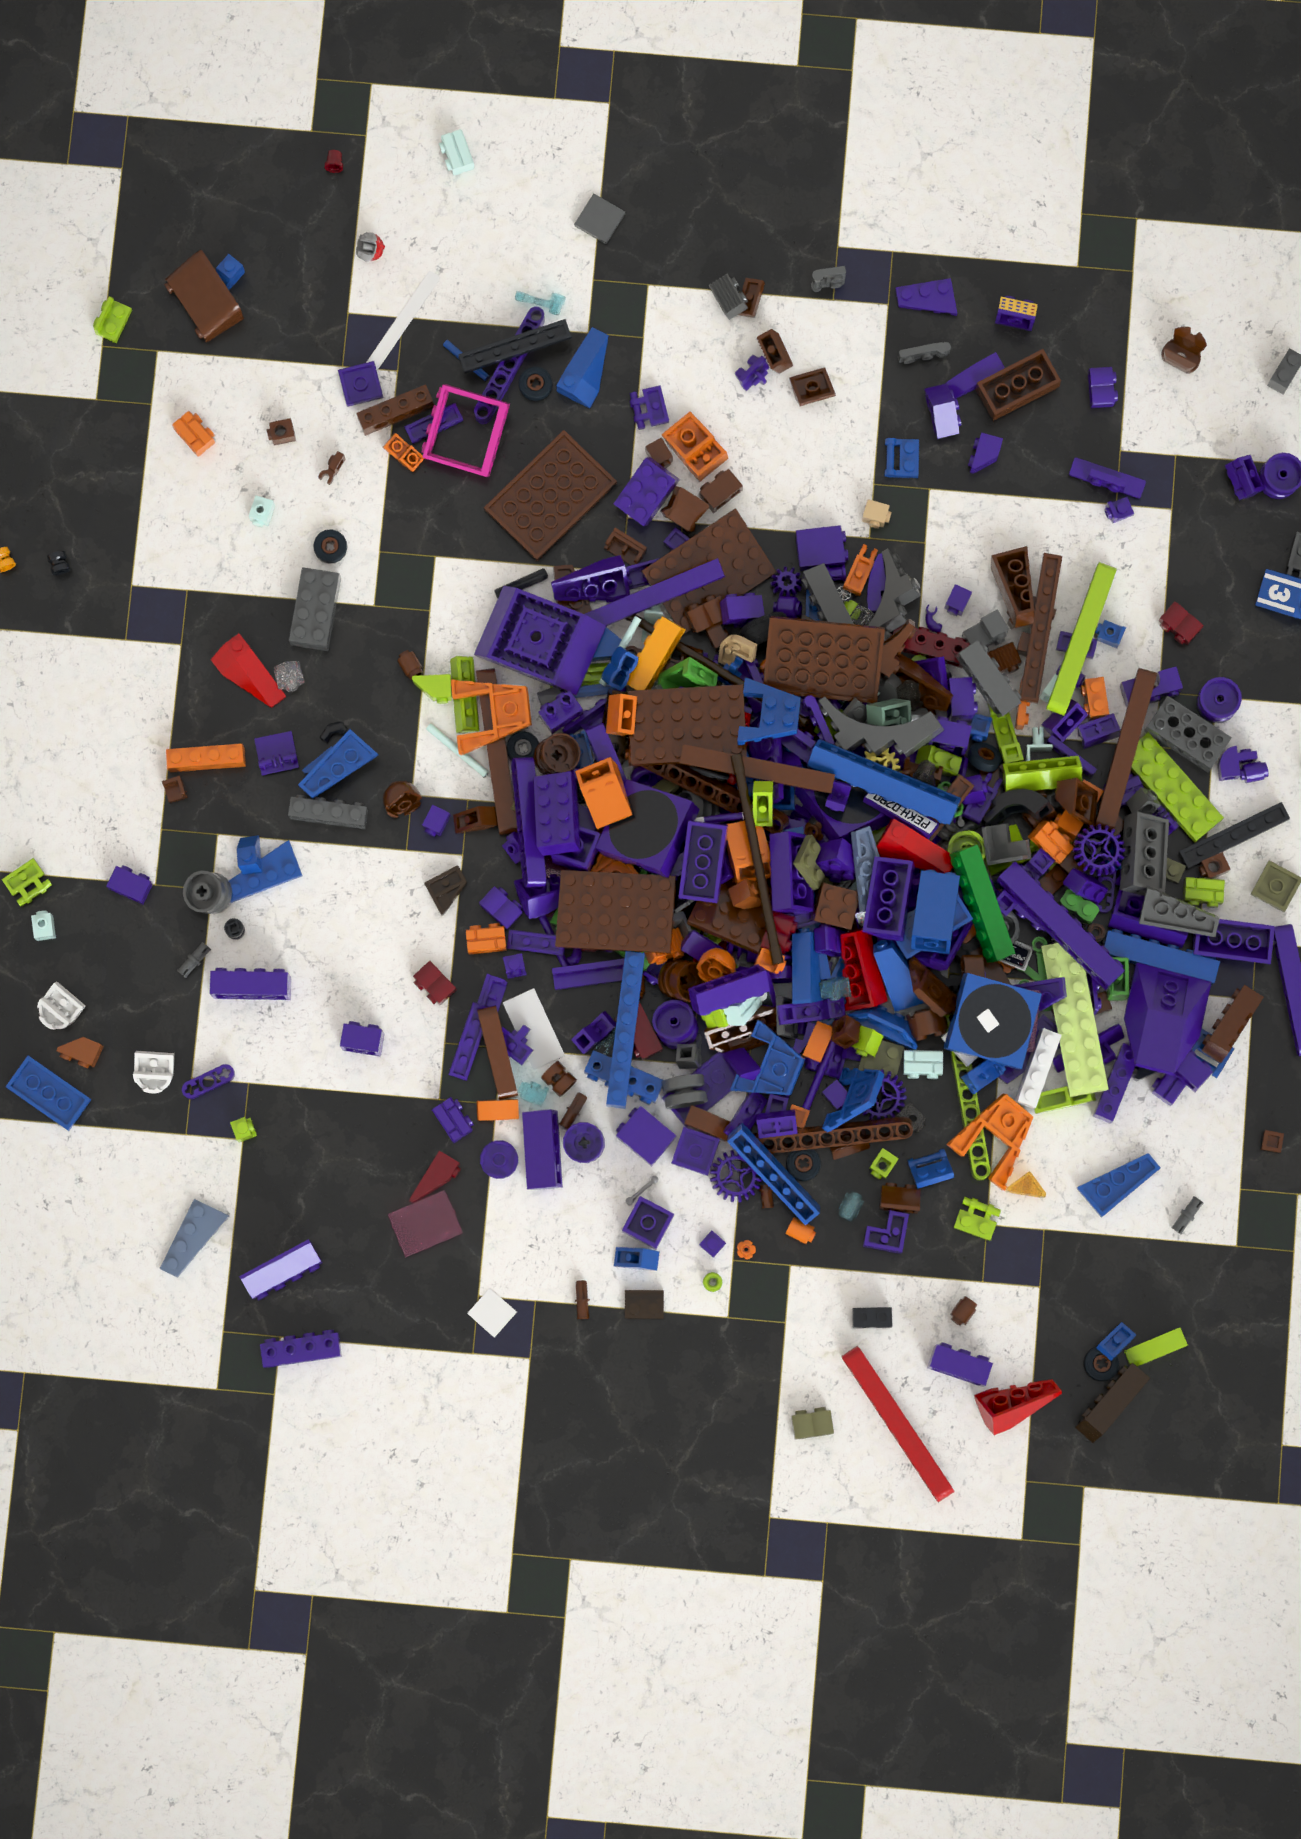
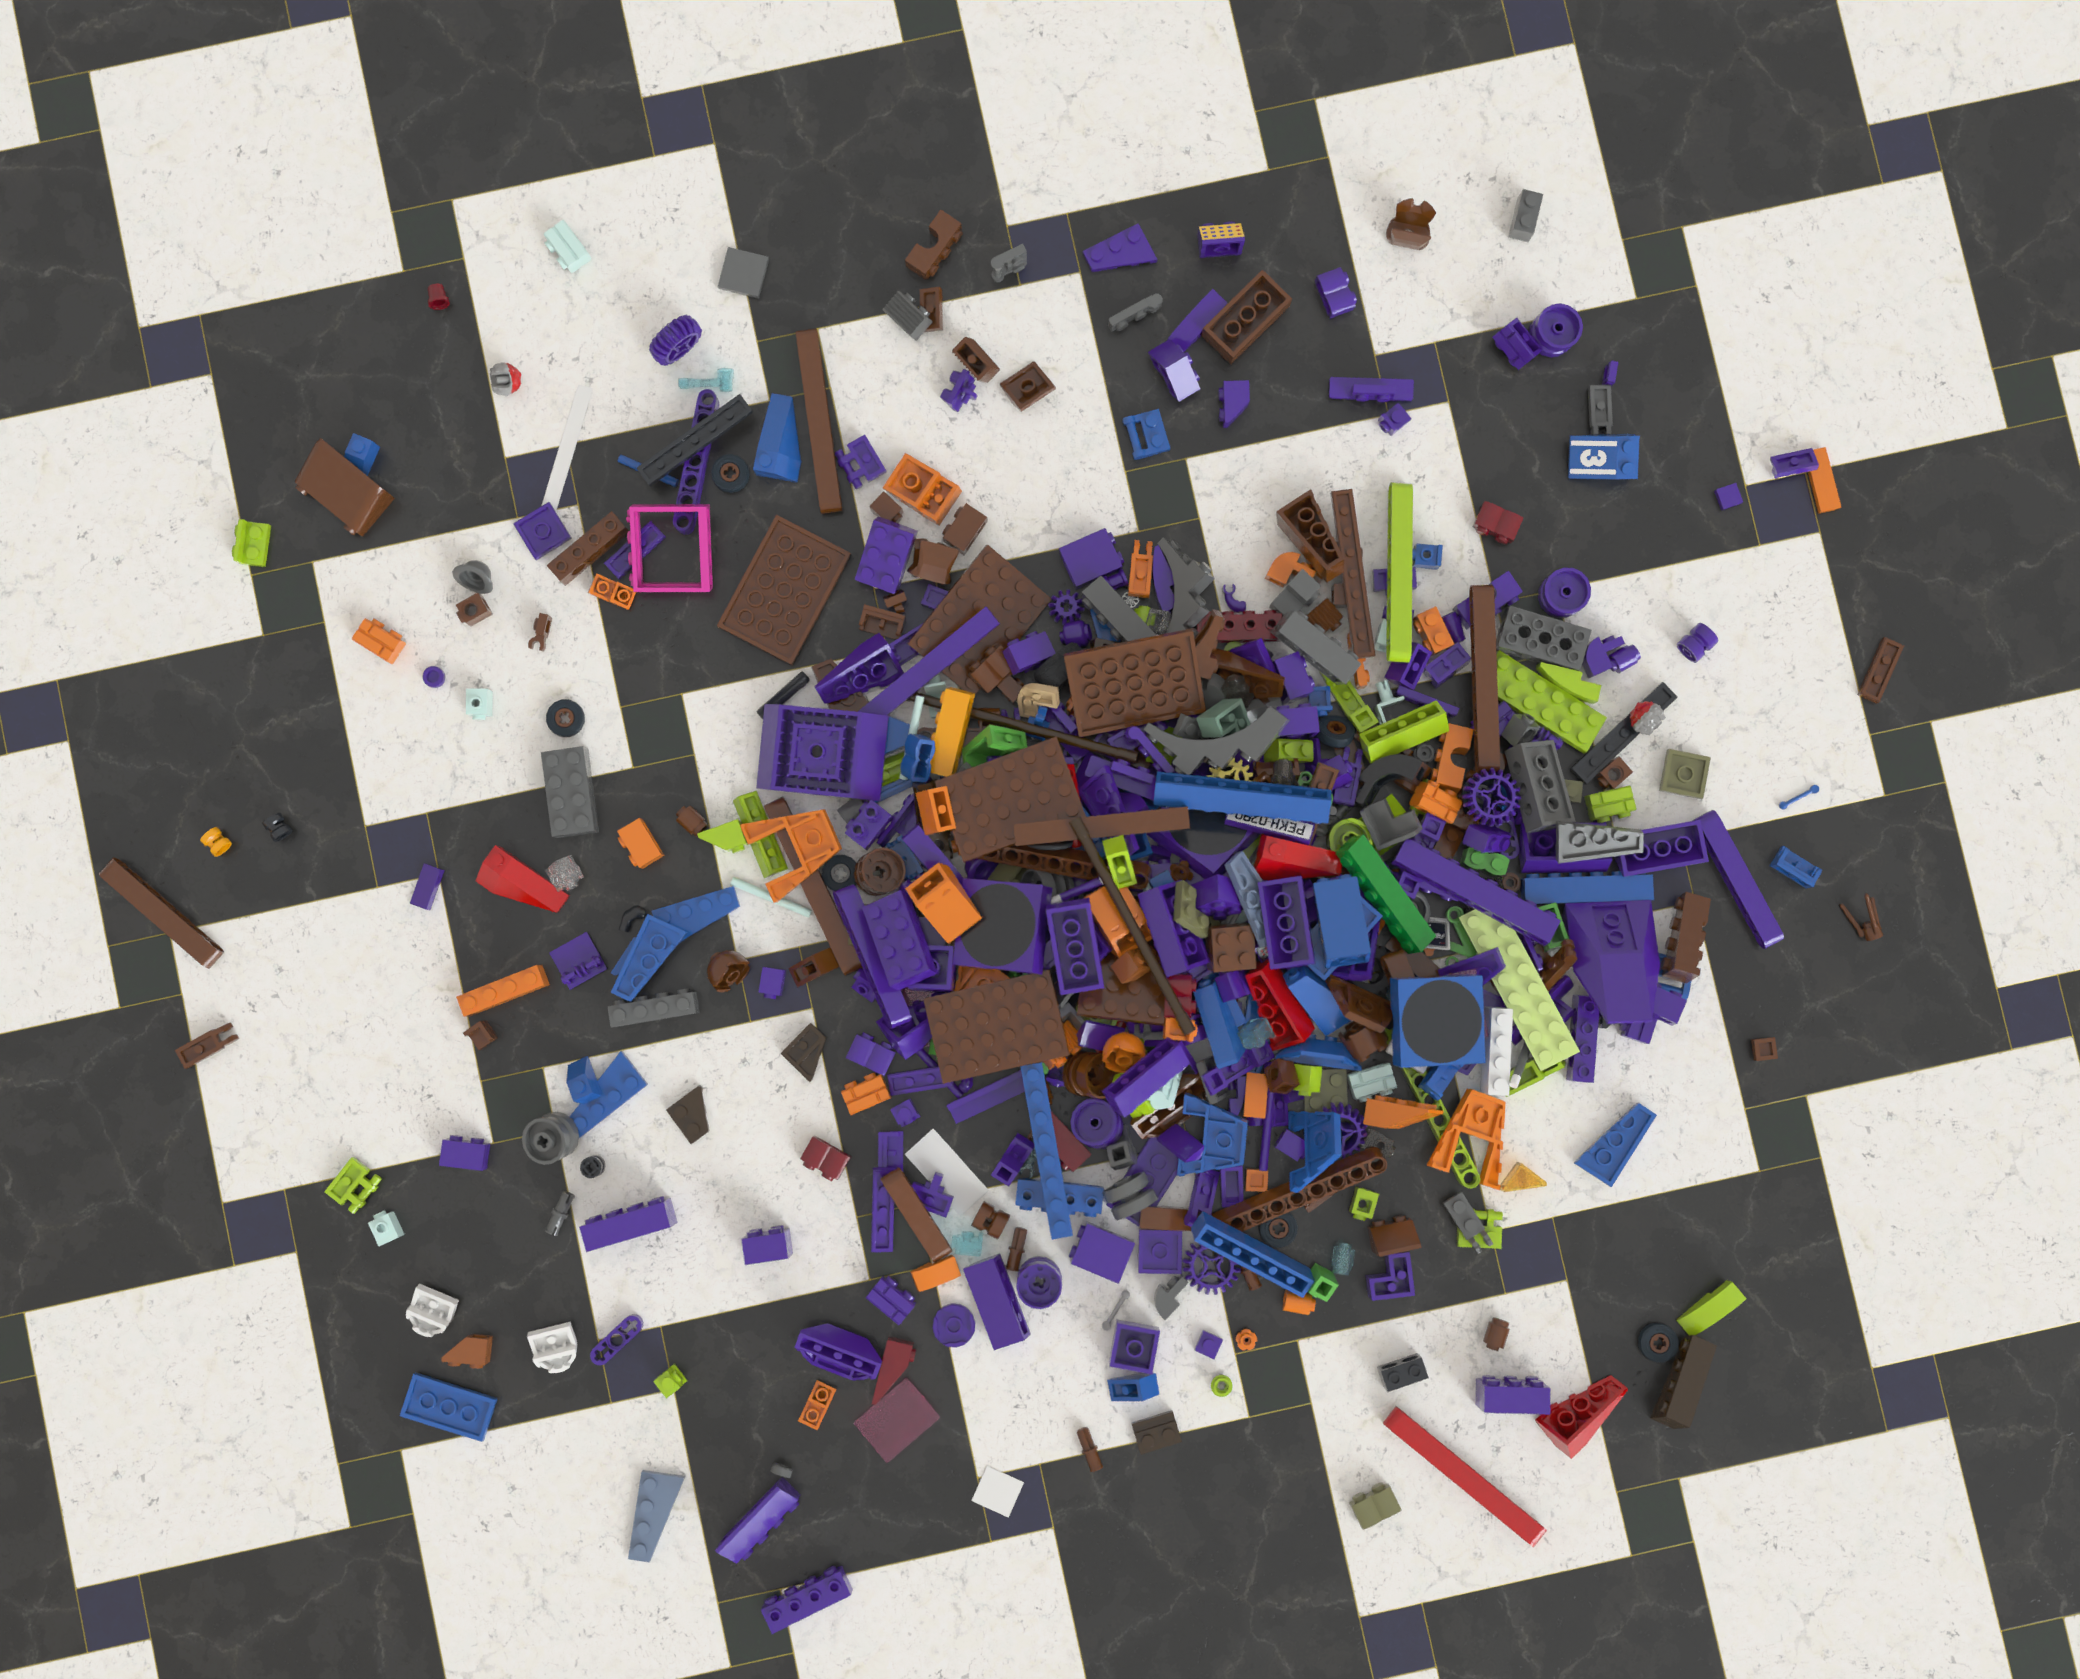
camera: 20 degrees left, 5 degrees up
blue wing [737,678,801,745] -> none
dark purple hinge [756,1109,798,1138] -> none
dark purple bracket [825,780,852,812] -> none
tan brick [862,499,892,528] -> none
blue plate [907,1149,955,1189] -> none
dark purple brick [944,584,972,616] -> none
white sticker [977,1009,999,1032] -> none
reddish brown slope [1055,778,1098,827] -> none
blue plate [1097,1322,1136,1361] -> none
dark grey pin [1171,1196,1204,1234] -> none
none -> dark purple slope [410,863,445,910]
none -> dark purple tile [422,666,446,688]
none -> dark grey hat [452,560,493,594]
none -> orange brick [617,818,665,869]
none -> dark purple gear [649,315,702,366]
none -> blue wing [652,886,740,943]
none -> dark brown wing [666,1085,710,1144]
none -> dark grey tile [770,1463,793,1478]
none -> dark purple wedge [795,1323,882,1380]
none -> reddish brown beam [796,328,842,514]
none -> orange slope [798,1380,836,1431]
none -> reddish brown tile [883,589,907,614]
none -> reddish brown arch [905,210,963,281]
none -> dark grey brick [1154,1274,1188,1321]
none -> orange brick [1265,552,1316,588]
none -> bright green brick [1308,1263,1339,1302]
none -> orange slope [1363,1095,1443,1129]
none -> dark purple cone [1442,611,1466,644]
none -> dark grey hinge [1443,1191,1493,1254]
none -> dark grey bar [1509,1042,1530,1088]
none -> lime slope [1536,662,1602,704]
none -> reddish brown plate [1538,939,1577,991]
none -> light grey piece [1630,701,1666,735]

